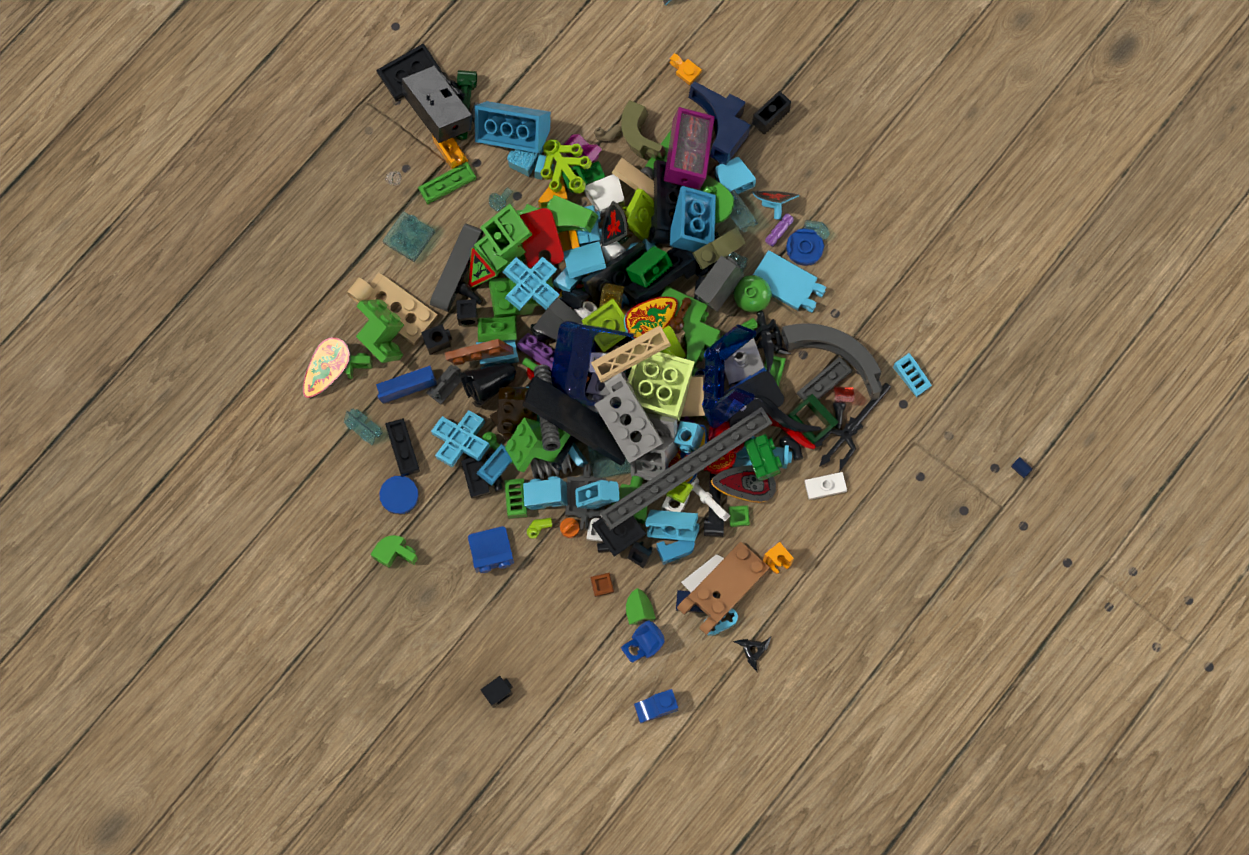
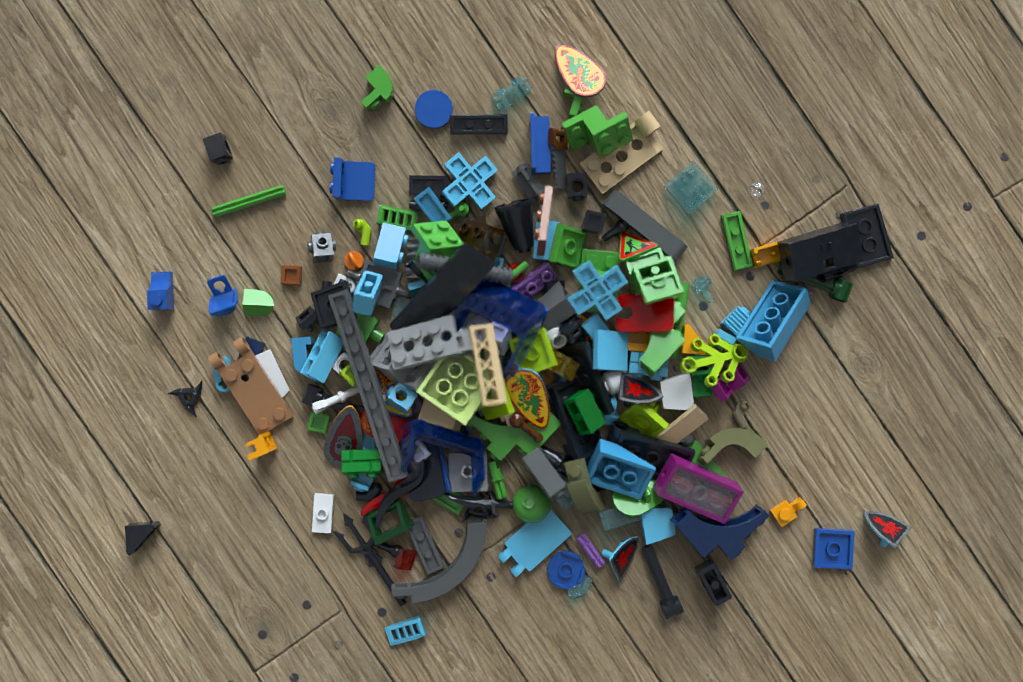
camera: 100 degrees right, 15 degrees up
none -> black slope [125,521,161,556]
none -> bright green axle [211,185,286,217]
none -> brick [307,232,336,263]
none -> piece [548,127,568,189]
none -> black axle [641,544,684,619]
none -> blue tile [812,528,855,569]

